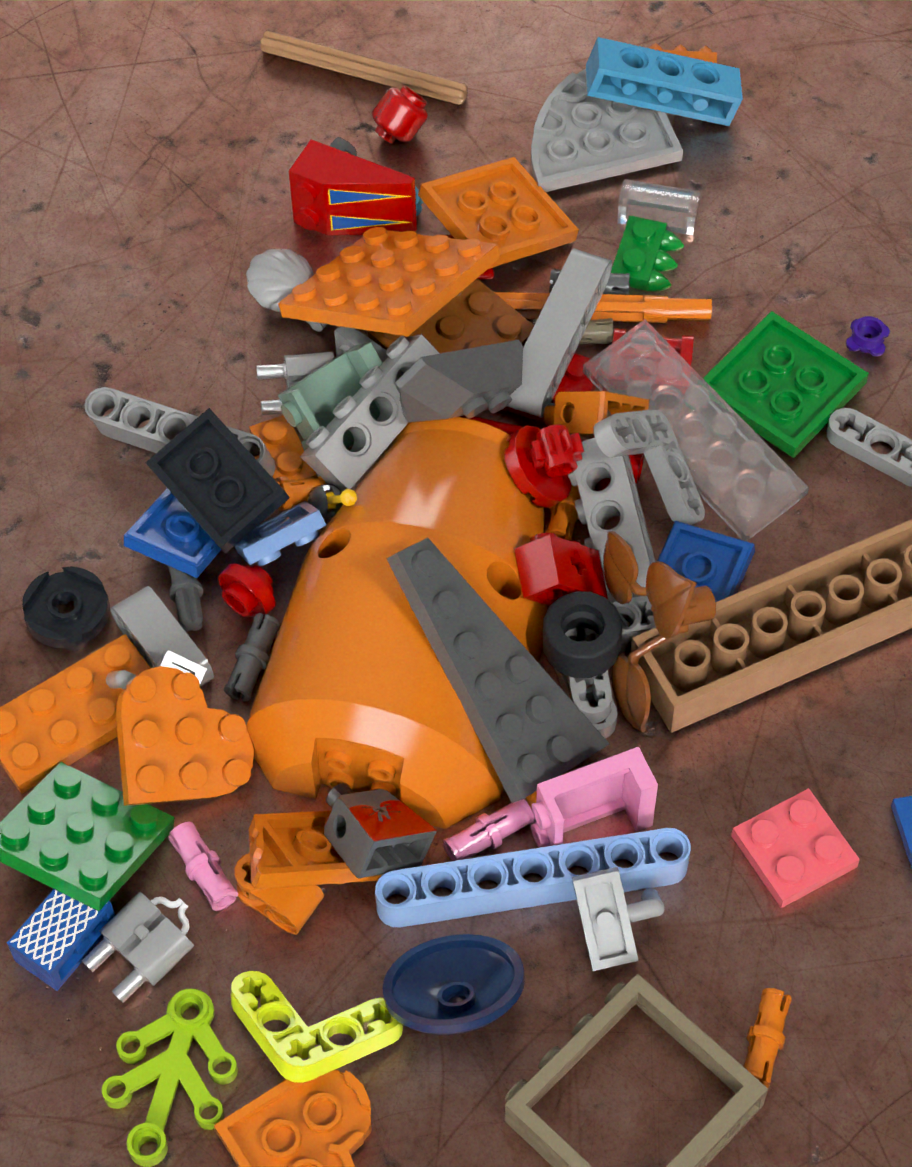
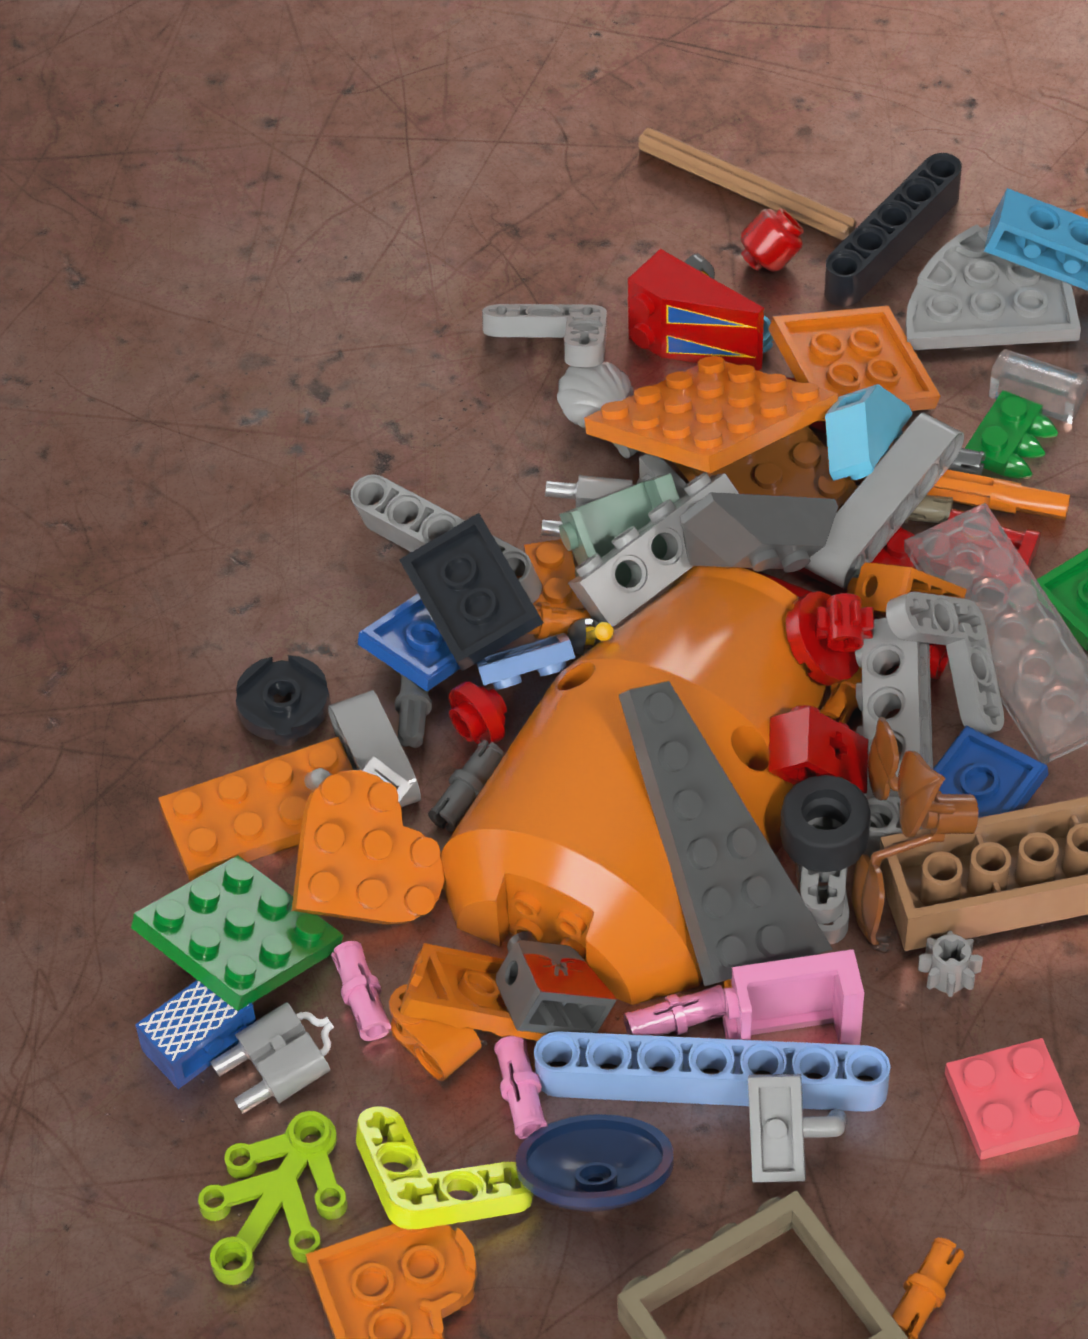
camera: 15 degrees right, 5 degrees down
none -> light grey beam [482,304,607,367]
none -> bright pink pin [494,1036,547,1139]
none -> black beam [824,153,962,307]
none -> medium azure slope [825,384,913,481]
none -> light grey gear [918,931,983,997]

